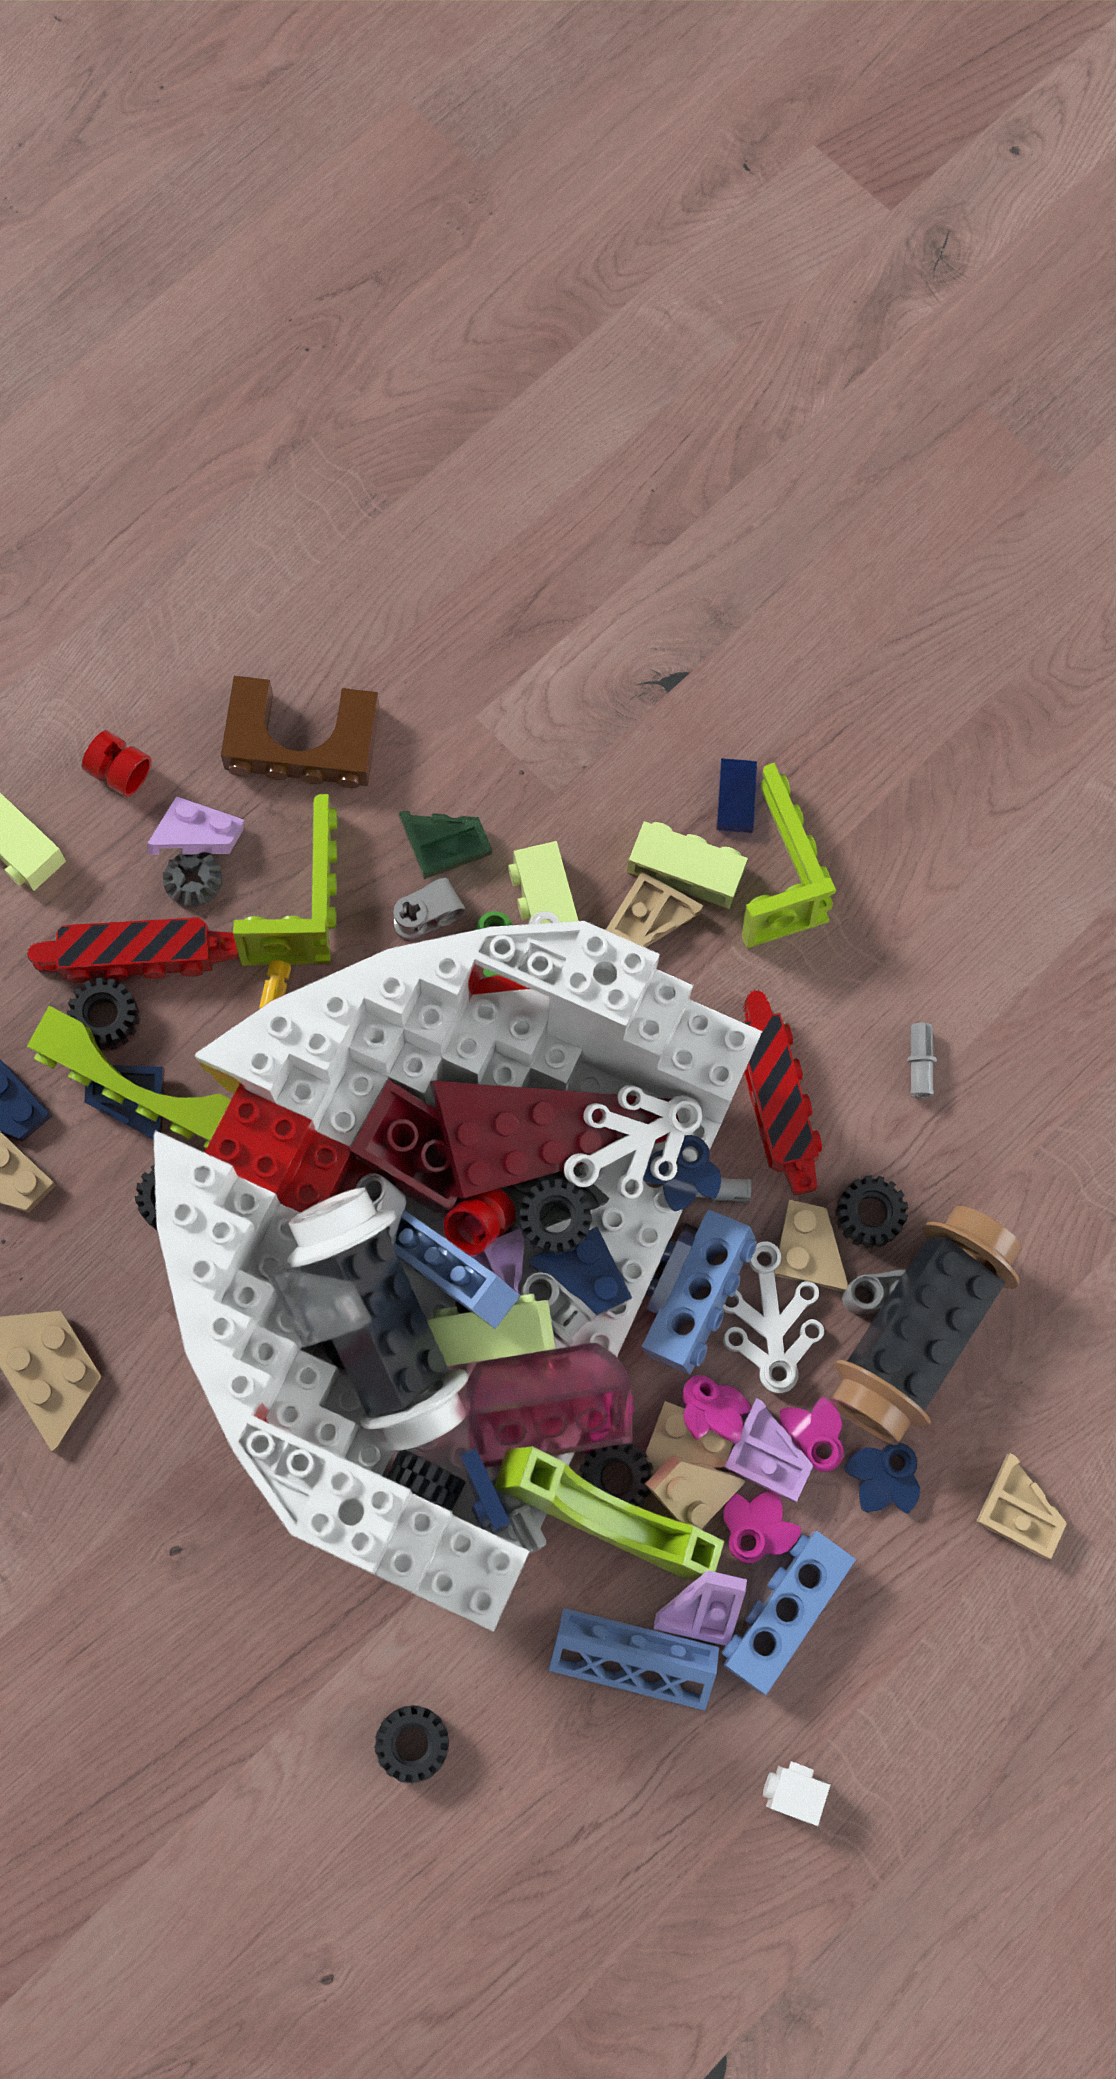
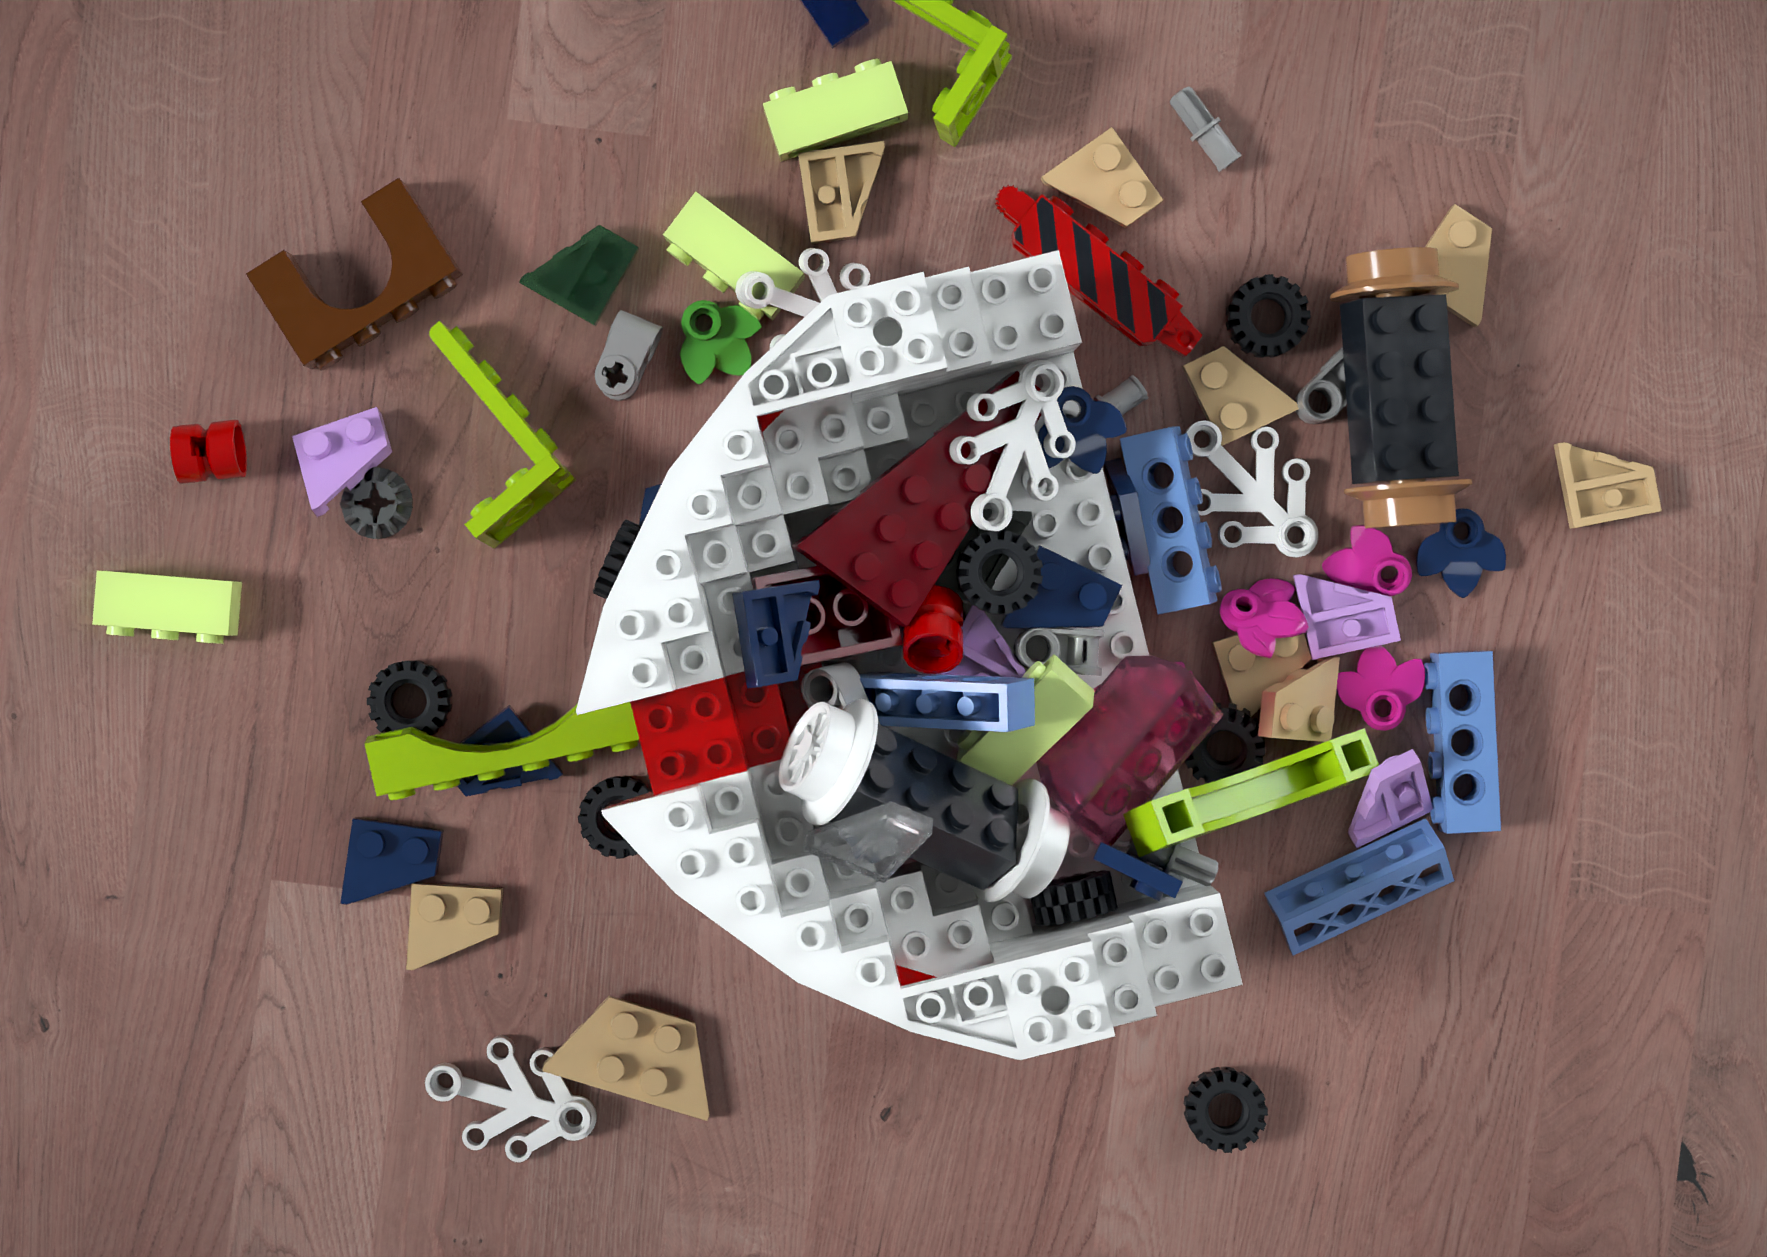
camera: 35 degrees left, 15 degrees up
red hinge [27,917,239,983] -> none
yellow axle [259,960,291,1009] -> none
white brick [763,1762,830,1826] -> none
none -> dark blue wing [732,580,820,688]
none -> tan wing [1041,127,1163,228]
none -> tan wing [1425,204,1492,327]

